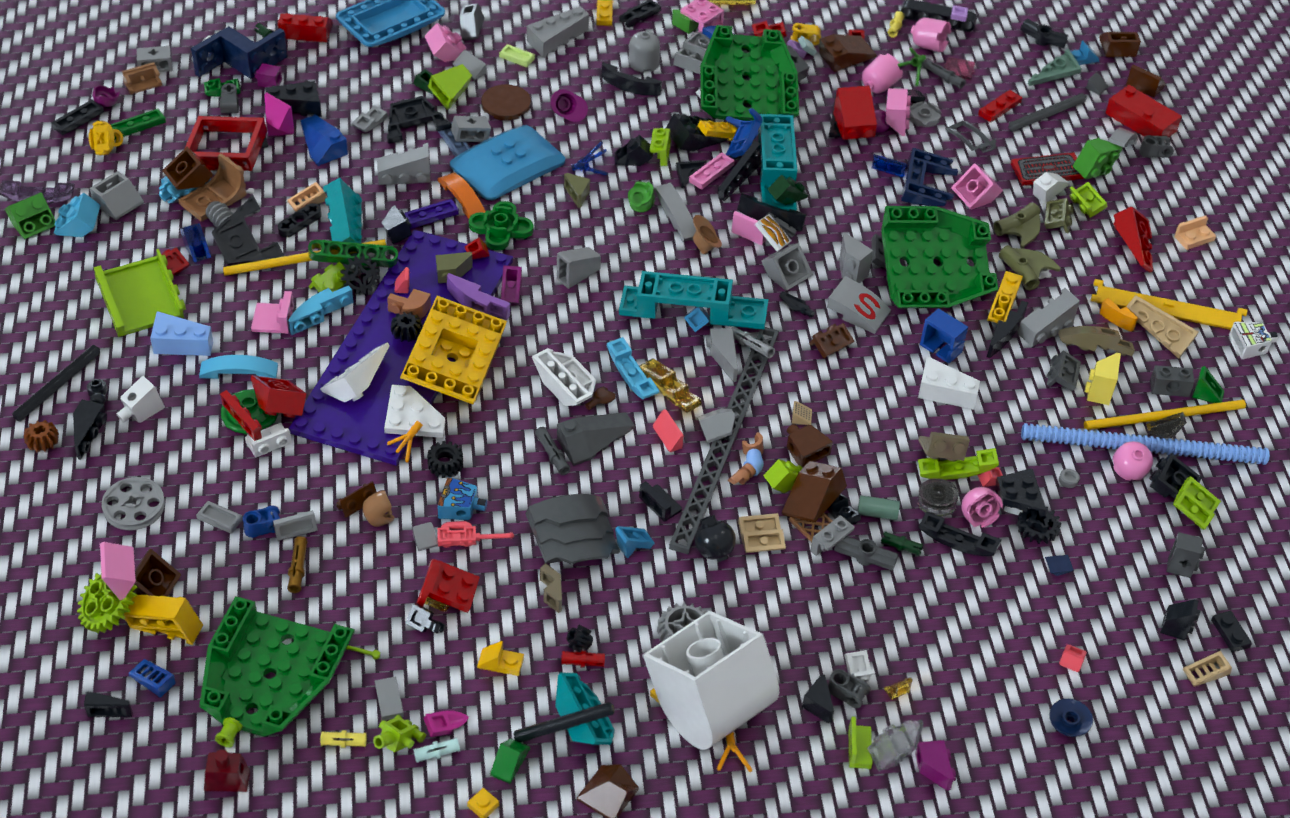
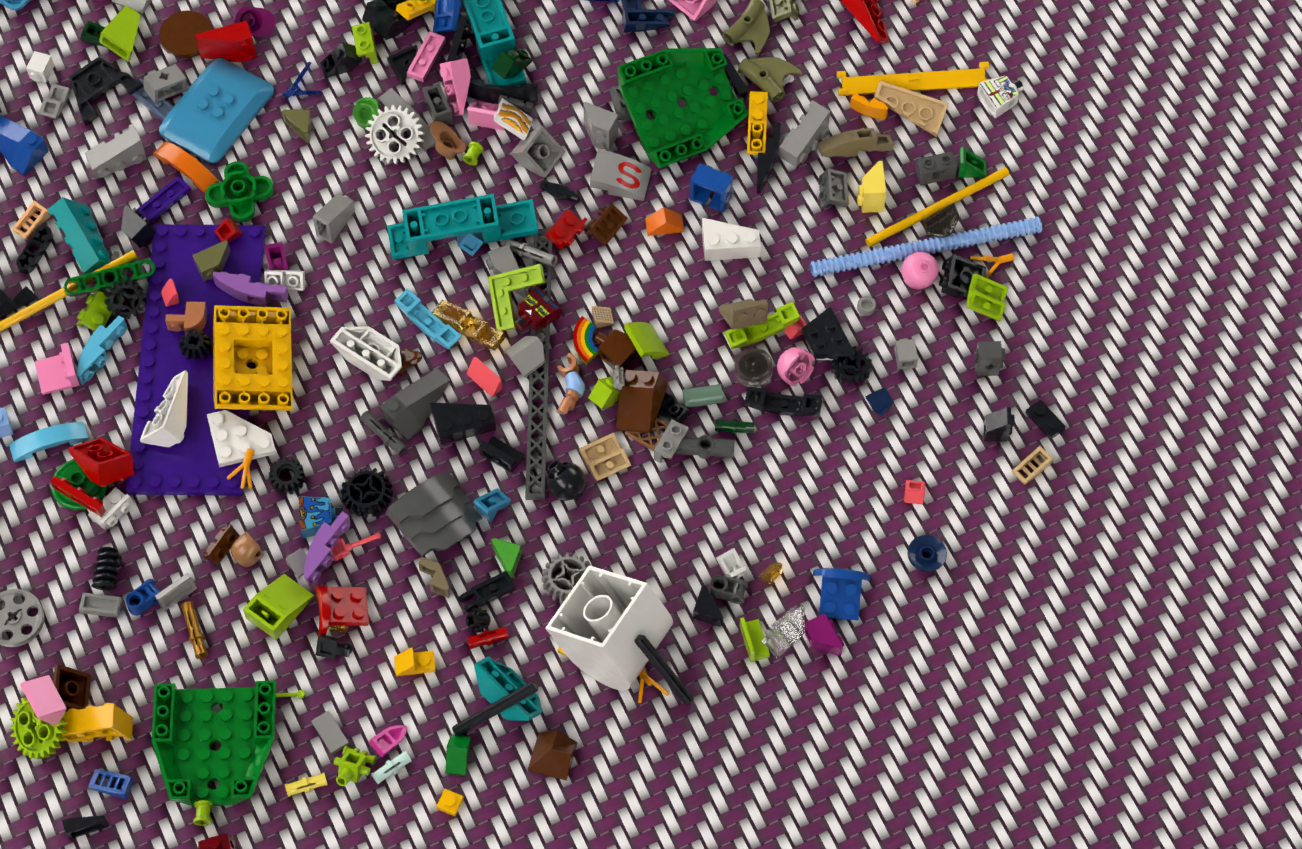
camera: 15 degrees left, 15 degrees up
none -> white brick [26,51,55,82]
none -> black piece [91,547,122,591]
none -> red slope [195,20,257,62]
none -> lime slope [243,574,315,640]
none -> white slope [264,270,305,291]
none -> medium lavender slope [304,511,350,587]
none -> black gear [340,467,393,519]
none -> white gear [365,105,425,165]
none -> dark grey brick [422,83,453,125]
none -> black wedge [430,403,496,445]
none -> bright pink slope [440,58,471,117]
none -> black hinge [458,571,516,613]
none -> lime bush [462,141,484,166]
none -> lime plate [488,264,545,332]
none -> bright green slope [491,538,522,578]
none -> dark red torso [515,285,561,331]
none -> red bracket [544,209,588,250]
none -> tile [573,316,599,366]
none -> light grey axle [613,365,625,390]
none -> lime slope [624,322,669,359]
none -> black axle [635,634,694,705]
none -> orange slope [645,207,684,236]
none -> black beam [723,53,748,98]
none -> blue piece [813,568,871,621]
none -> light grey brick [894,338,918,370]
none -> light orange plant [970,253,1014,278]

